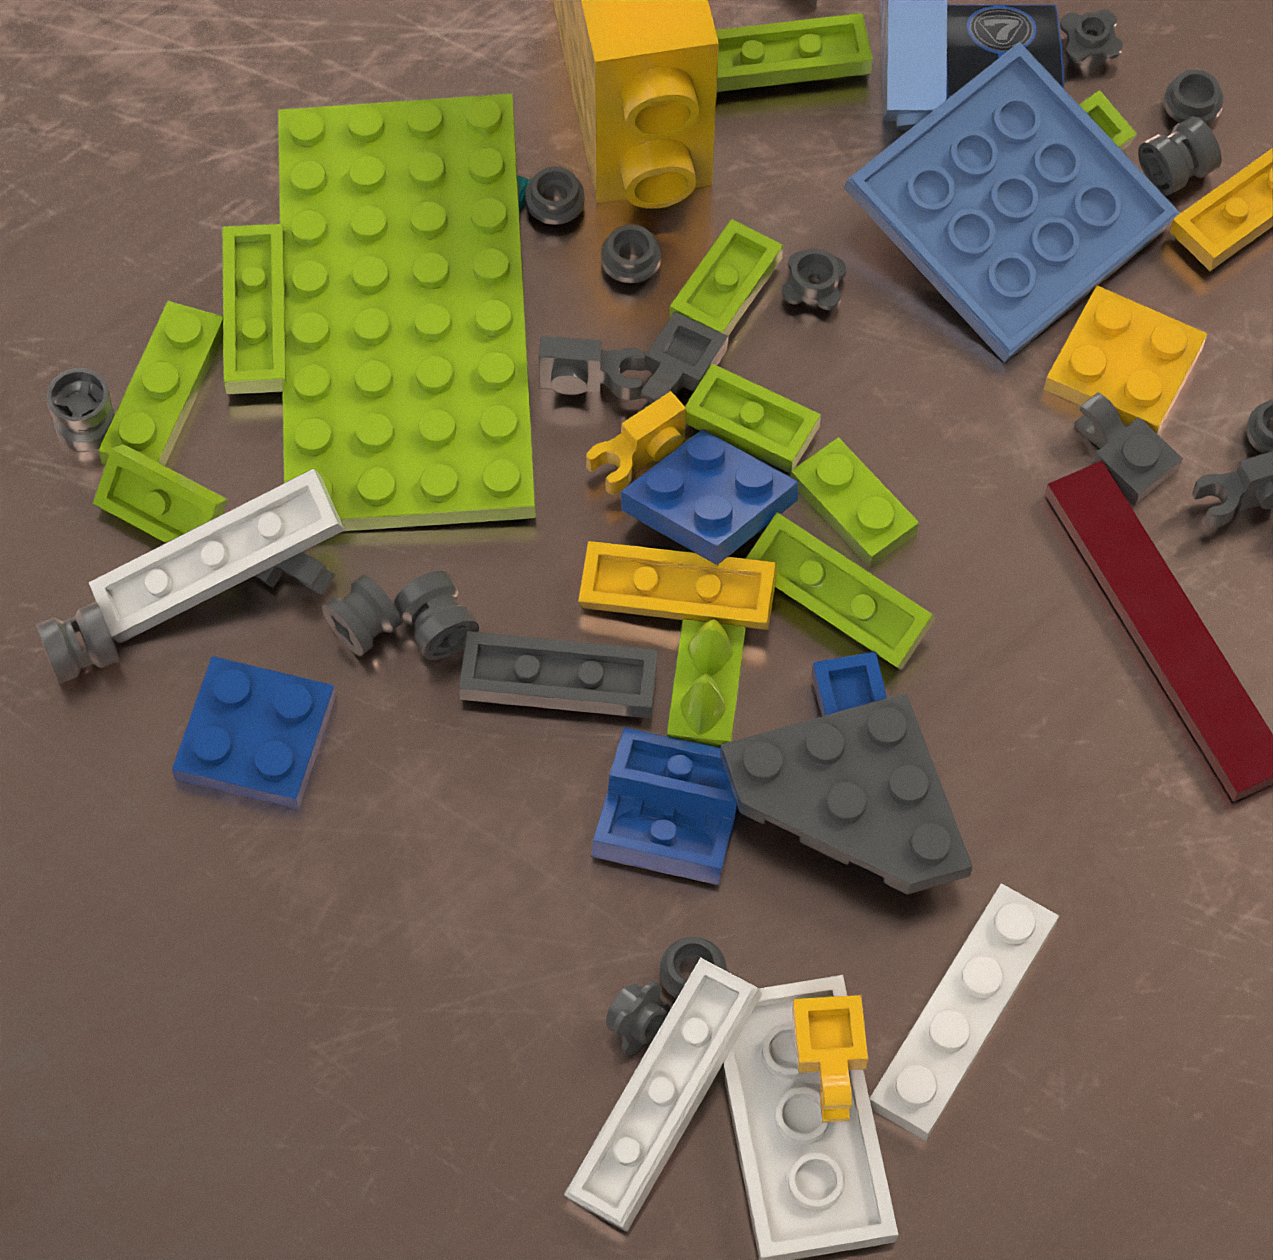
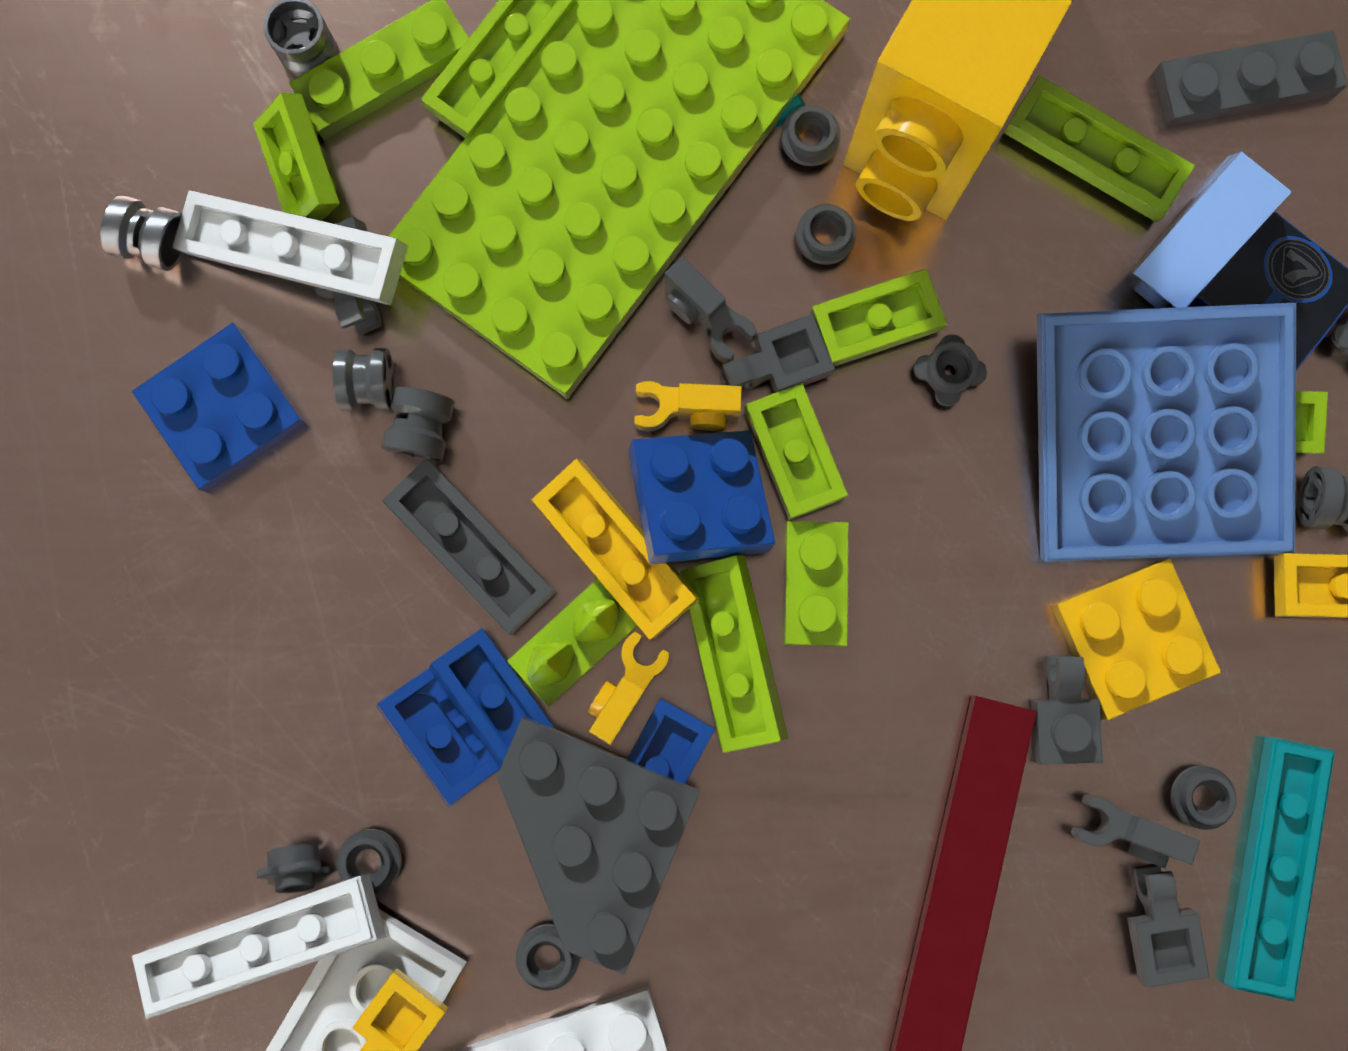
camera: 40 degrees right, 20 degrees up
none -> dark grey plate [516,924,580,991]
none -> yellow plate [587,632,669,745]

